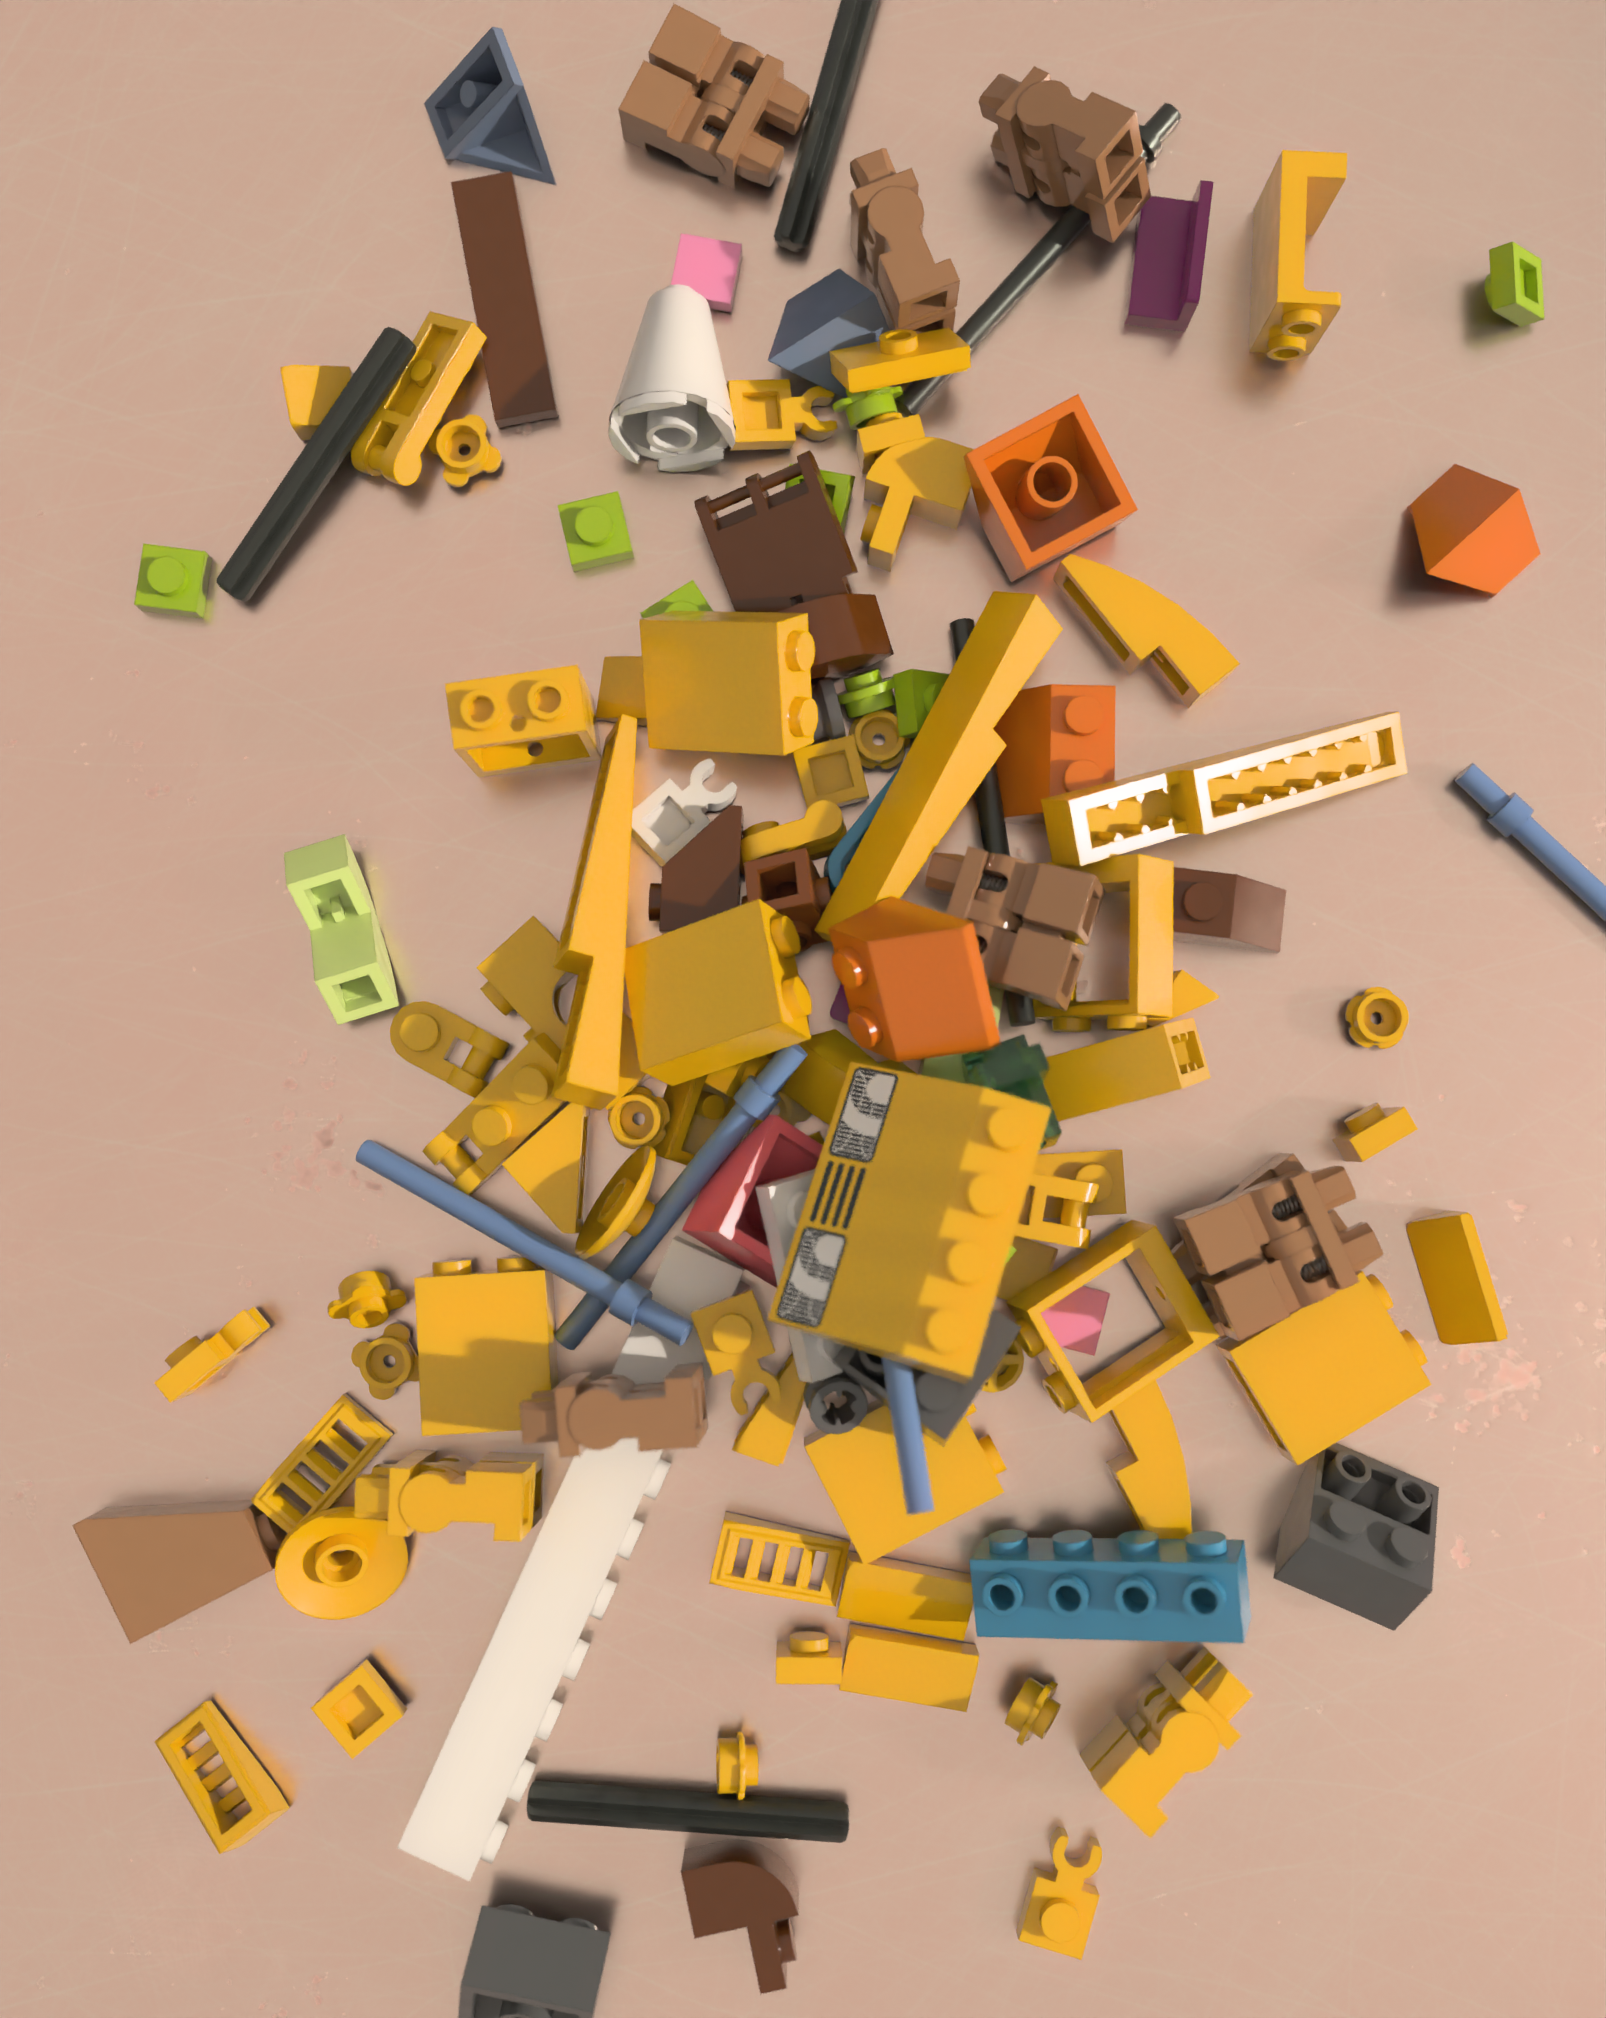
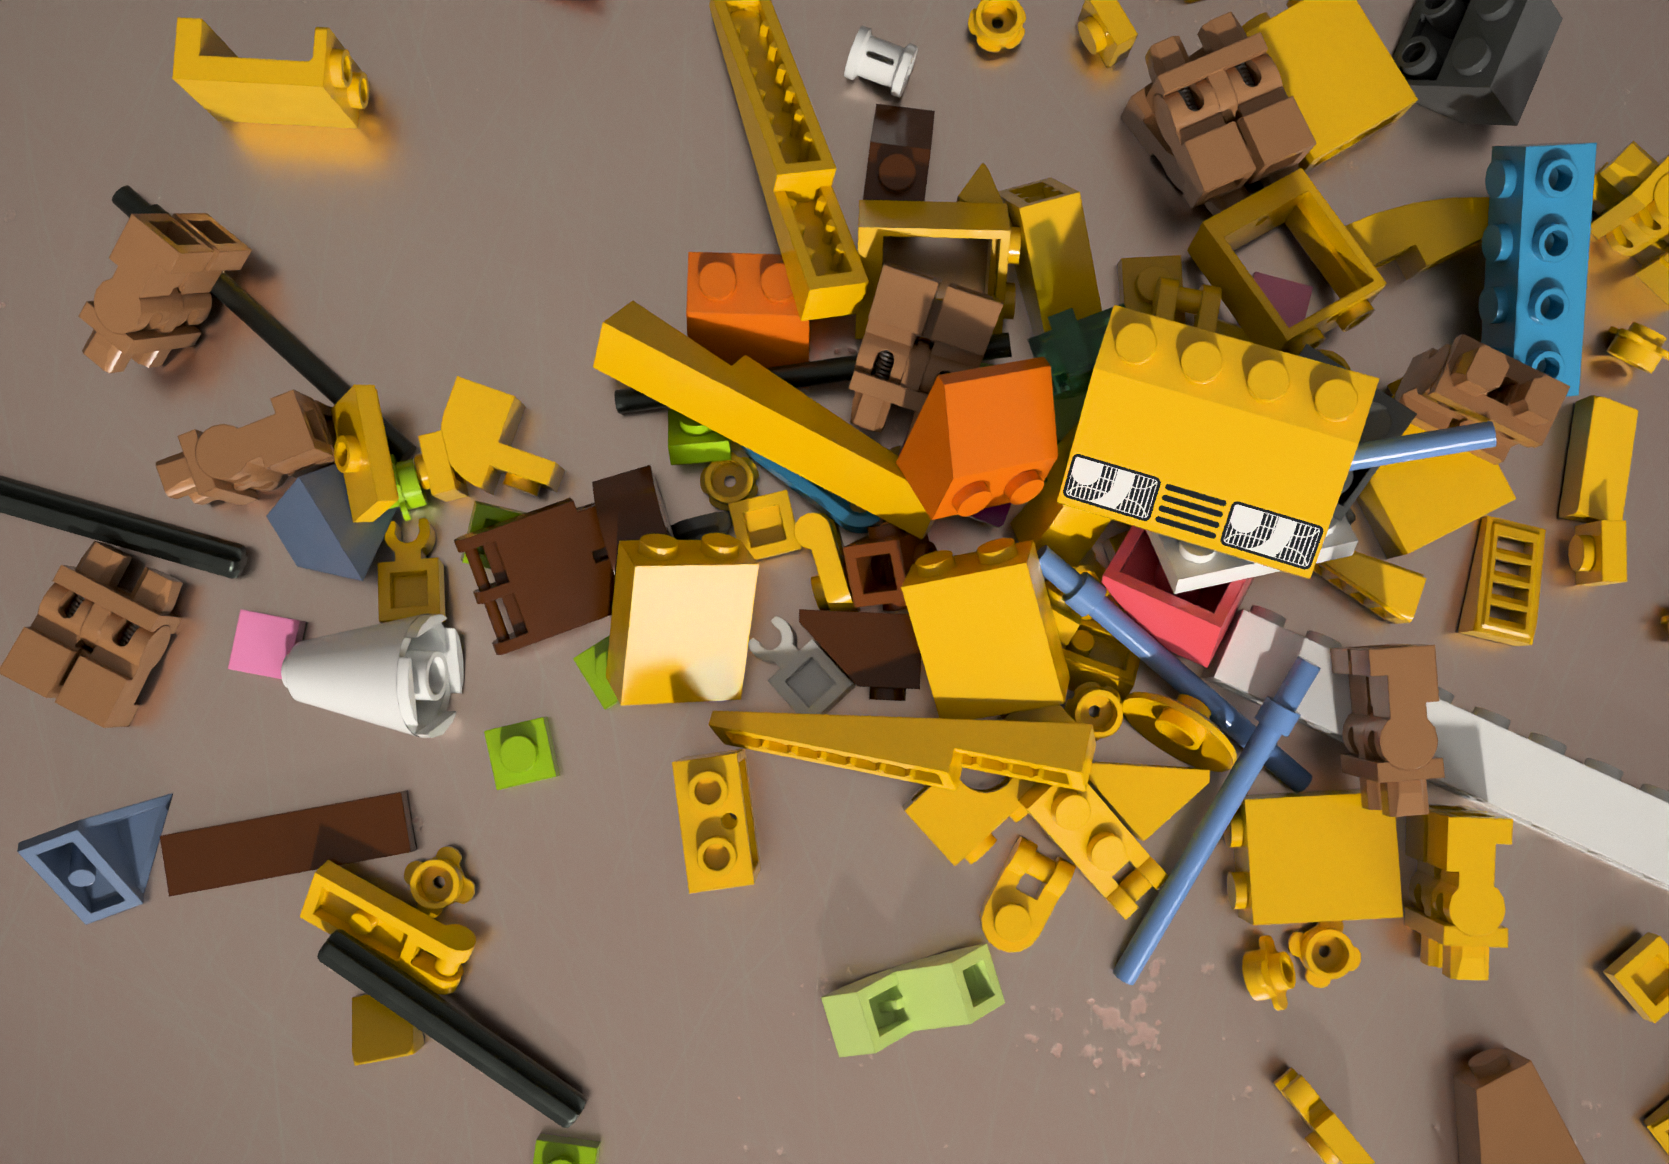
camera: 90 degrees left, 0 degrees up
yellow slope [251,1393,394,1533] -> none
yellow dish [275,1506,408,1620] -> none
yellow slope [595,656,647,726] -> none
yellow plate [690,1288,781,1416] -> none
dark grey bush [803,1372,868,1434] -> none
lime plate [837,668,896,718] -> none
yellow slope [837,1551,973,1641] -> none
orange slope [964,394,1138,582] -> none
yellow slope [1053,554,1240,708] -> none
magenta panel [1124,180,1213,332] -> none
none -> white bush [844,25,919,98]
none -> medium nougat hips [1393,334,1570,465]

